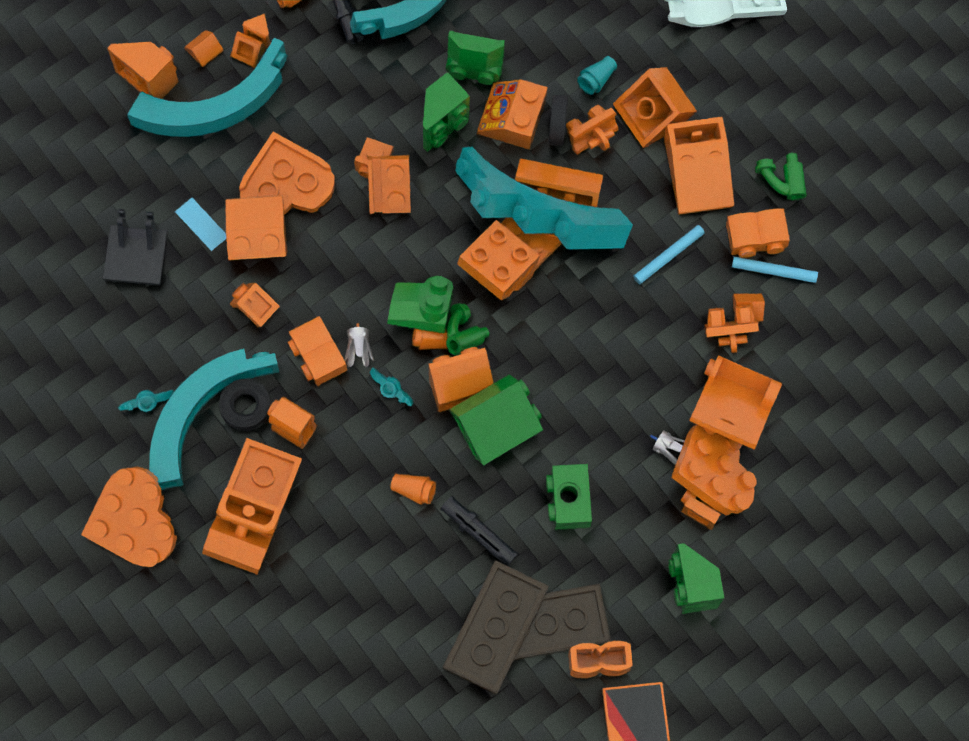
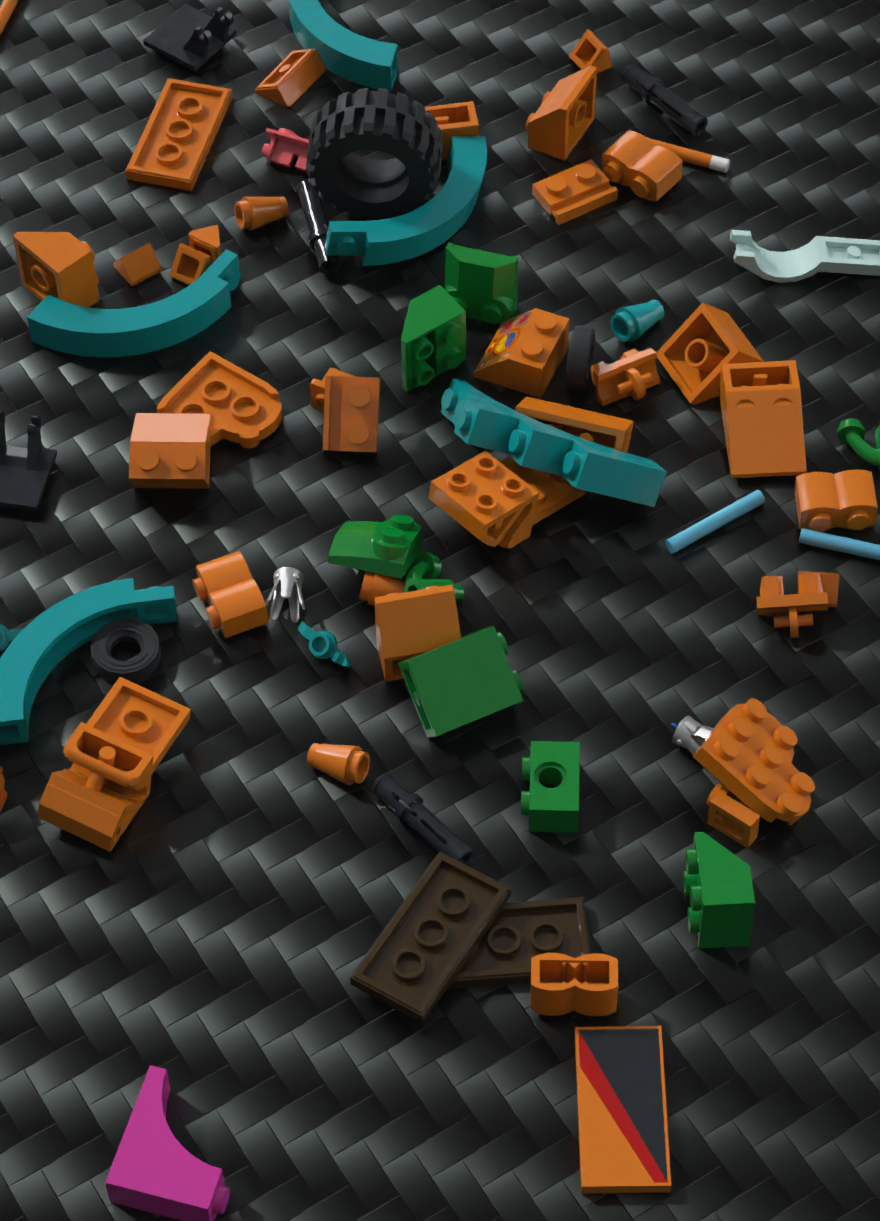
camera: 10 degrees right, 20 degrees down
medium azure sticker [175,198,226,251] -> none
orange bracket [230,282,280,327] -> none
orange brick [267,397,317,449] -> none
orange door [689,355,782,449] -> none

